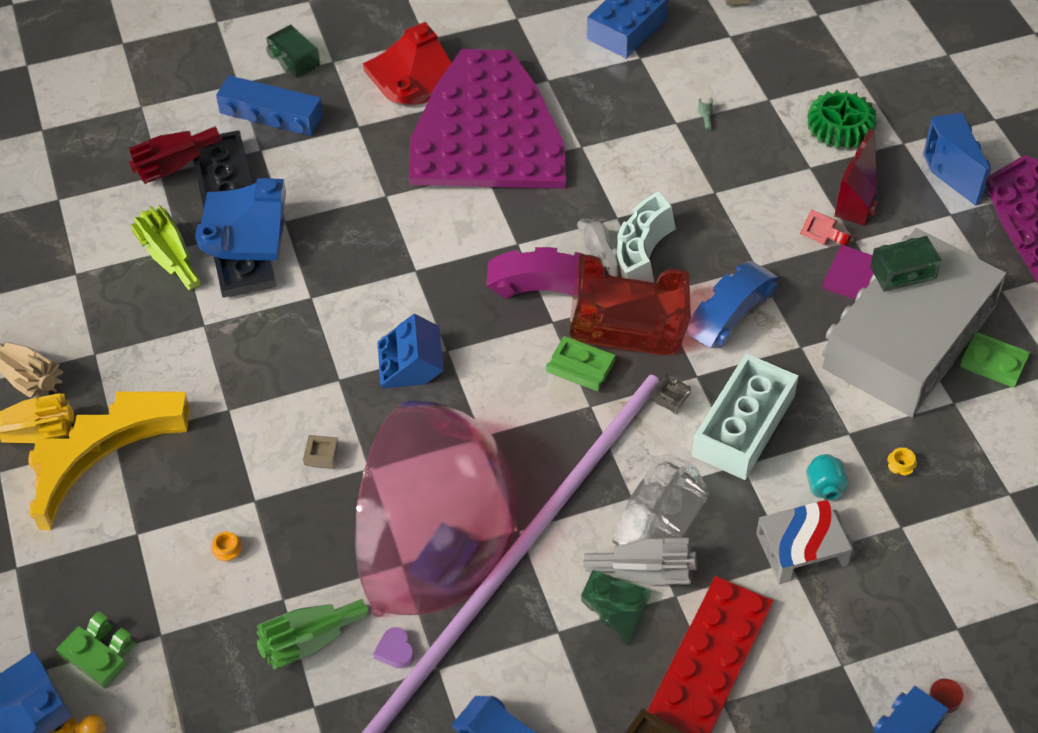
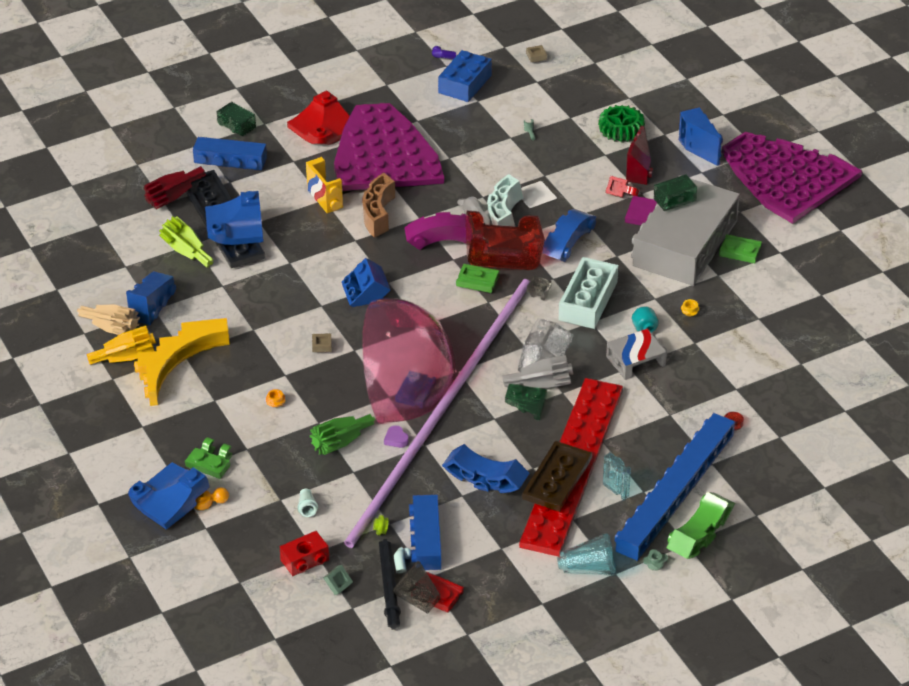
camera: 10 degrees left, 10 degrees down
none -> blue wedge [126,271,176,325]
none -> yellow panel [306,157,343,214]
none -> medium nougat brick [363,173,395,238]
none -> white sticker [521,181,557,208]

